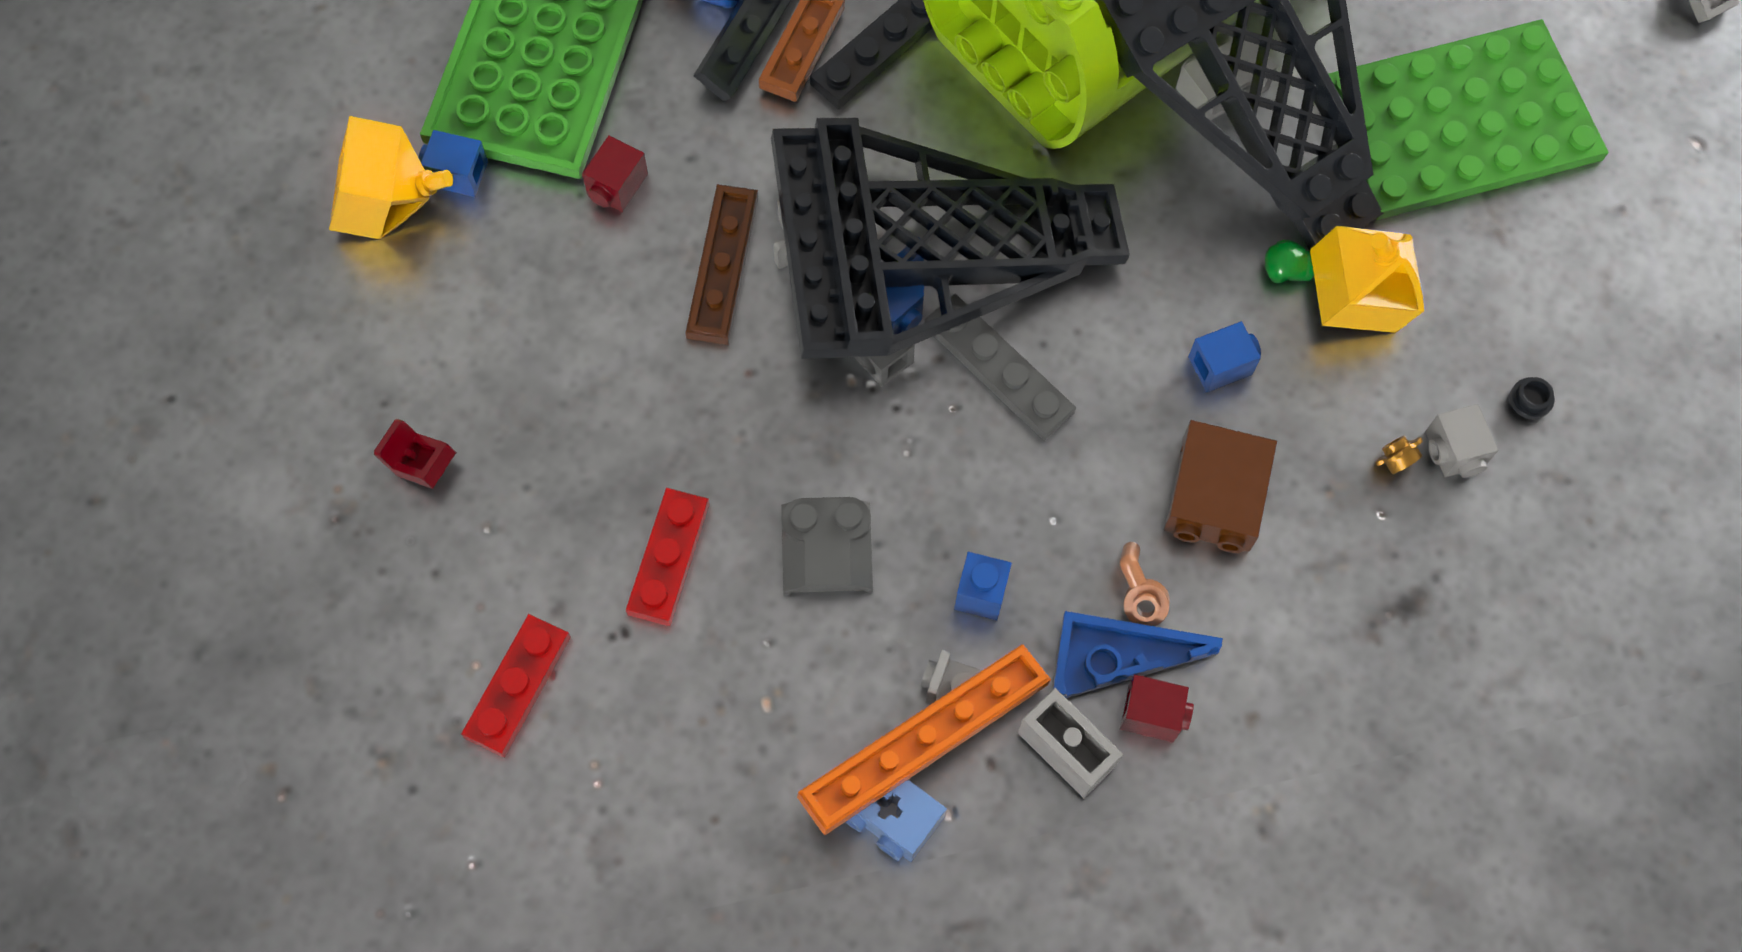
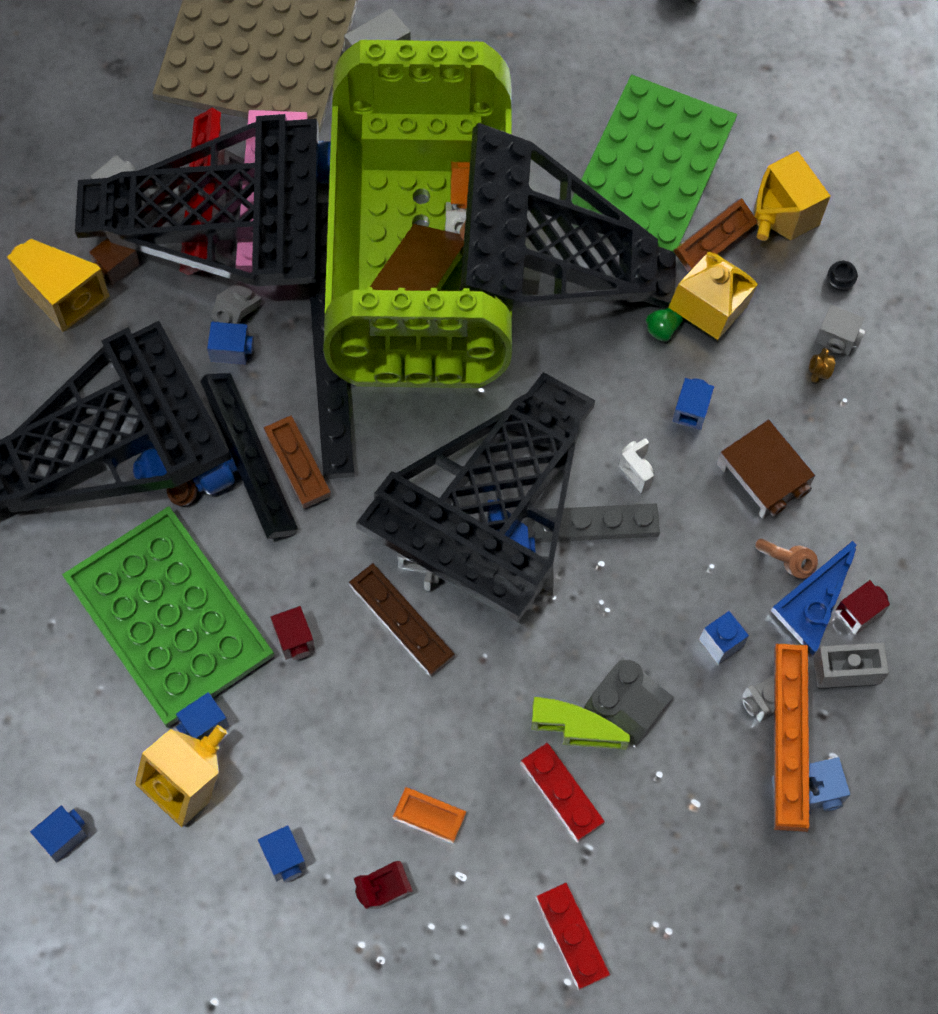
camera: 50 degrees left, 0 degrees up
none -> blue brick [30,805,87,863]
none -> blue brick [258,825,306,882]
none -> orange tile [393,787,466,844]
none -> lime slope [531,697,630,750]
none -> white bracket [619,438,654,493]
none -> dark orange plate [673,198,757,273]
none -> yellow piece [754,151,830,241]

